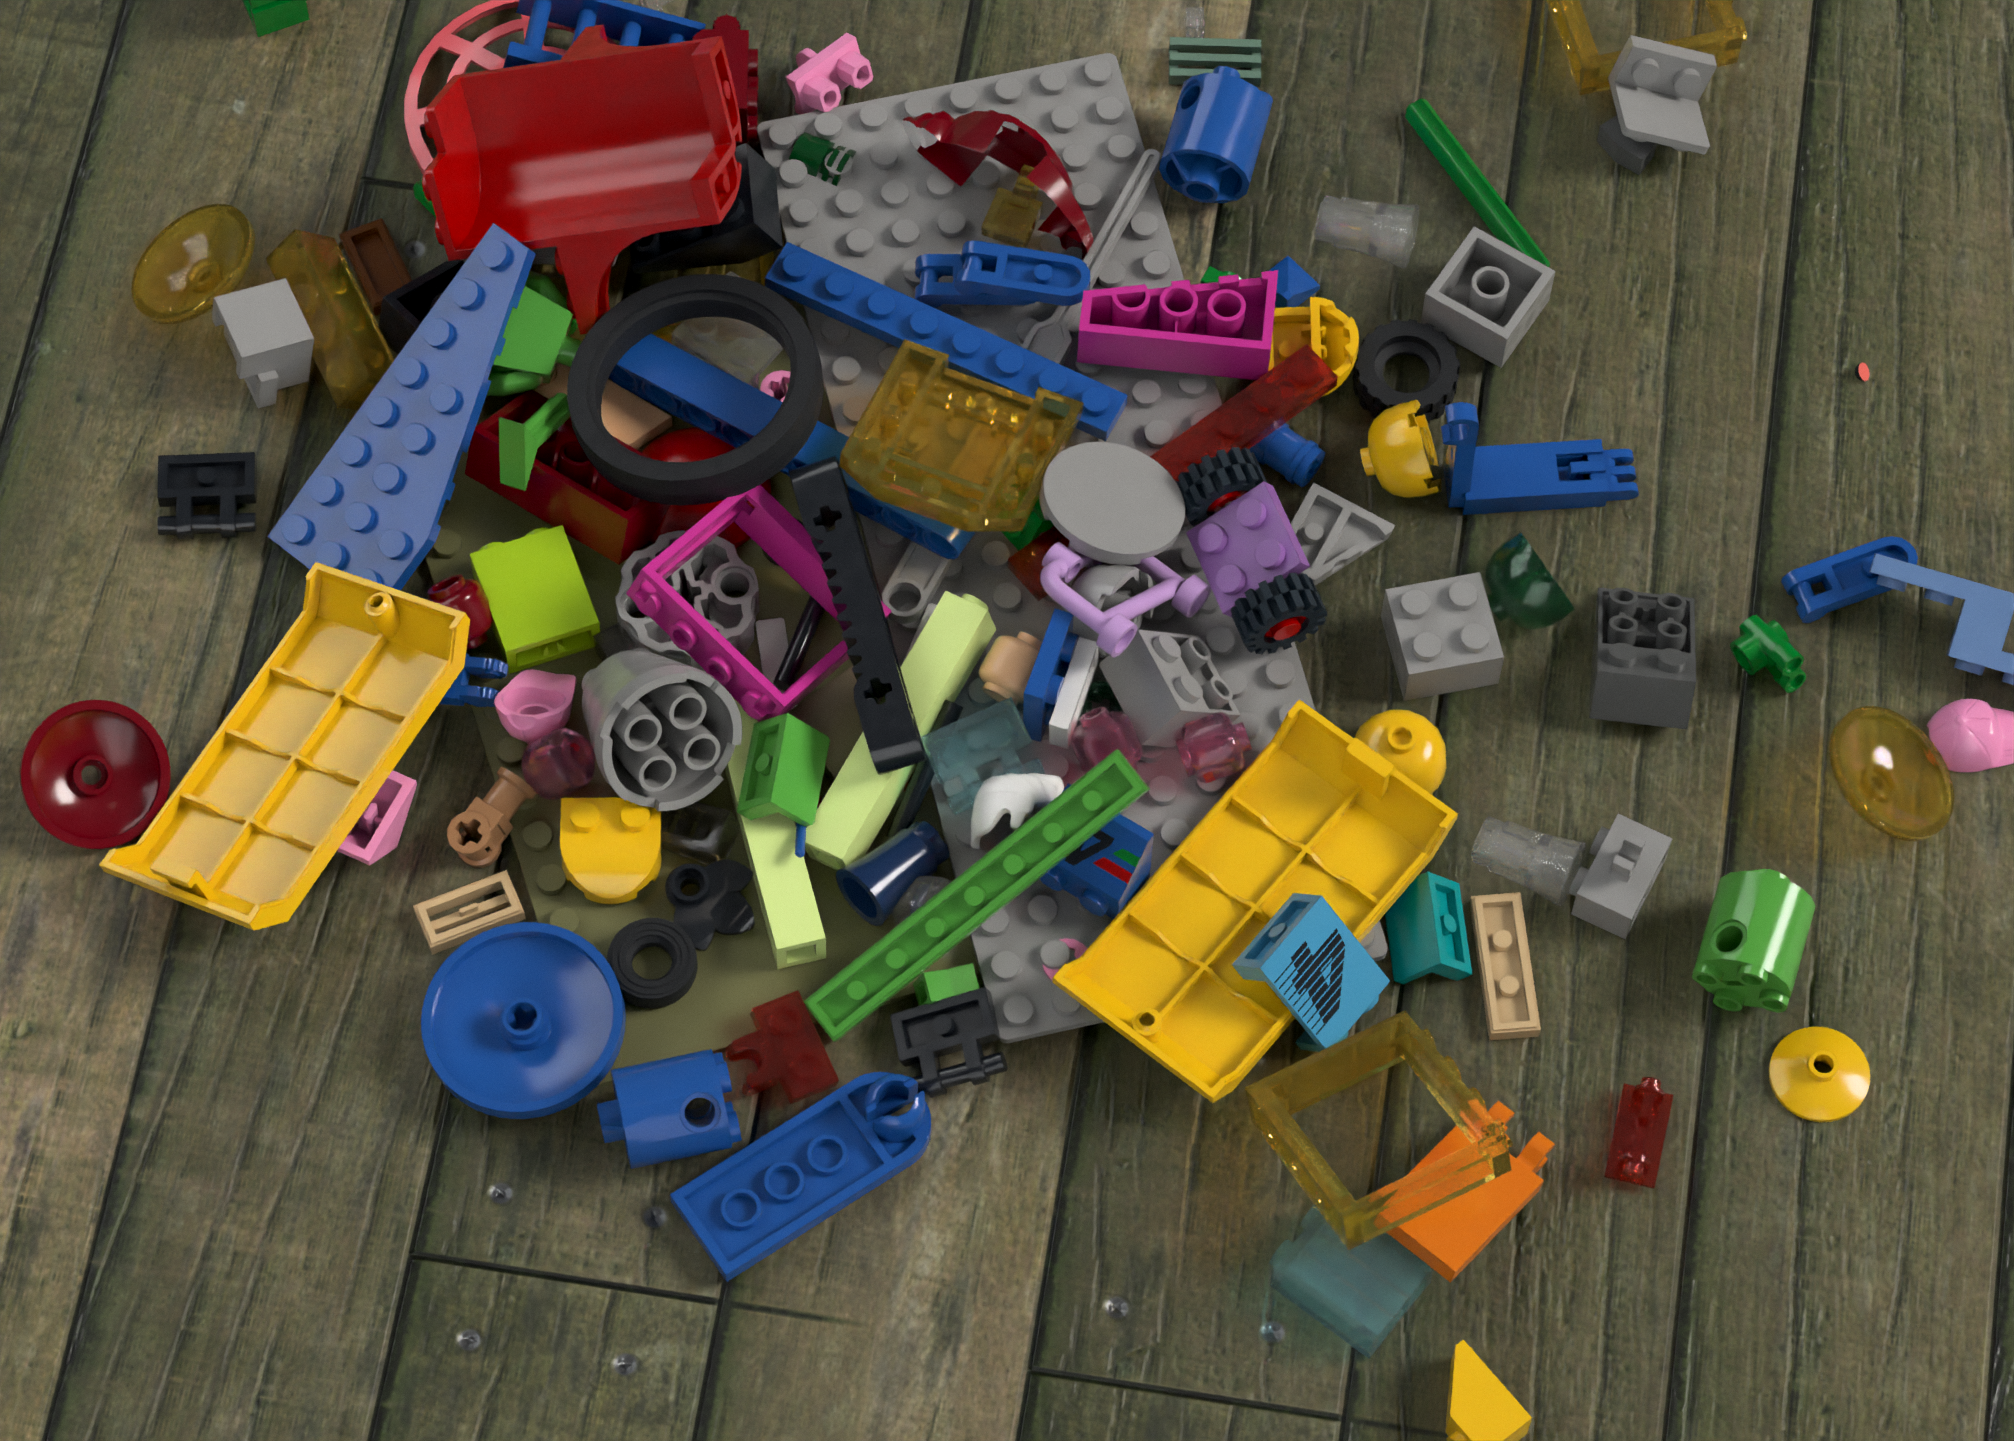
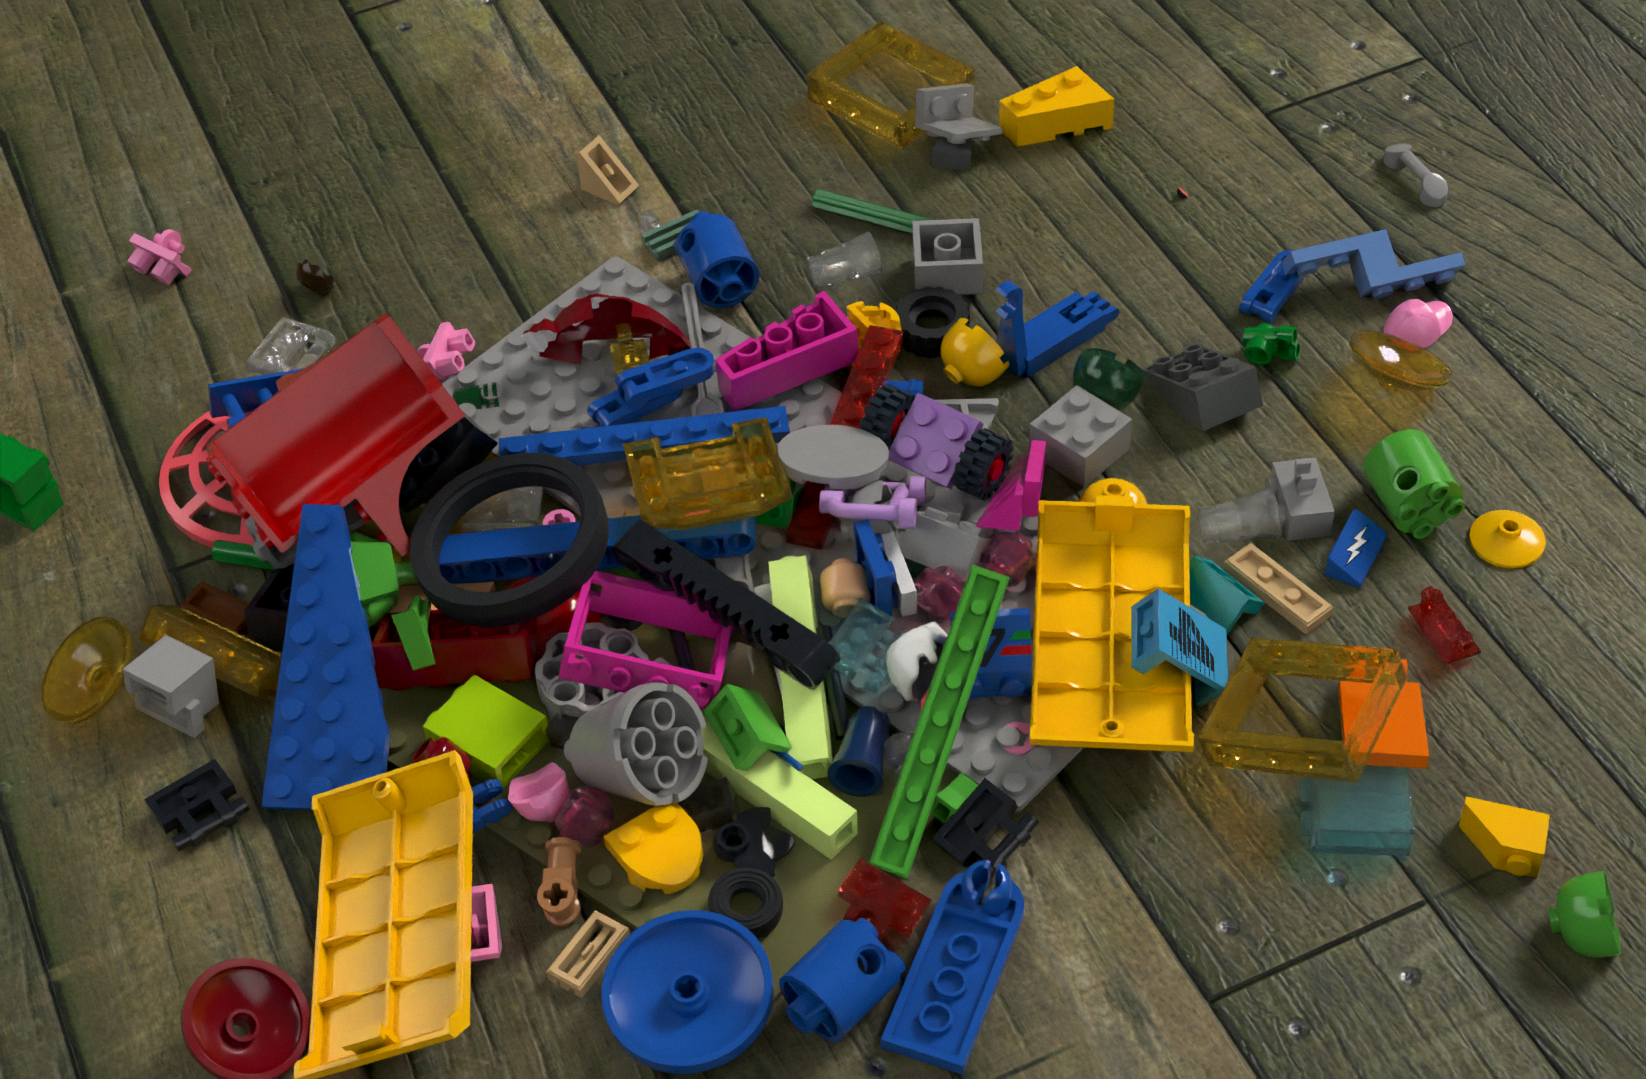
camera: 30 degrees left, 15 degrees down
none -> dark pink wedge [976,440,1046,531]
none -> yellow wedge [999,66,1114,147]
none -> blue slope [1325,509,1387,588]

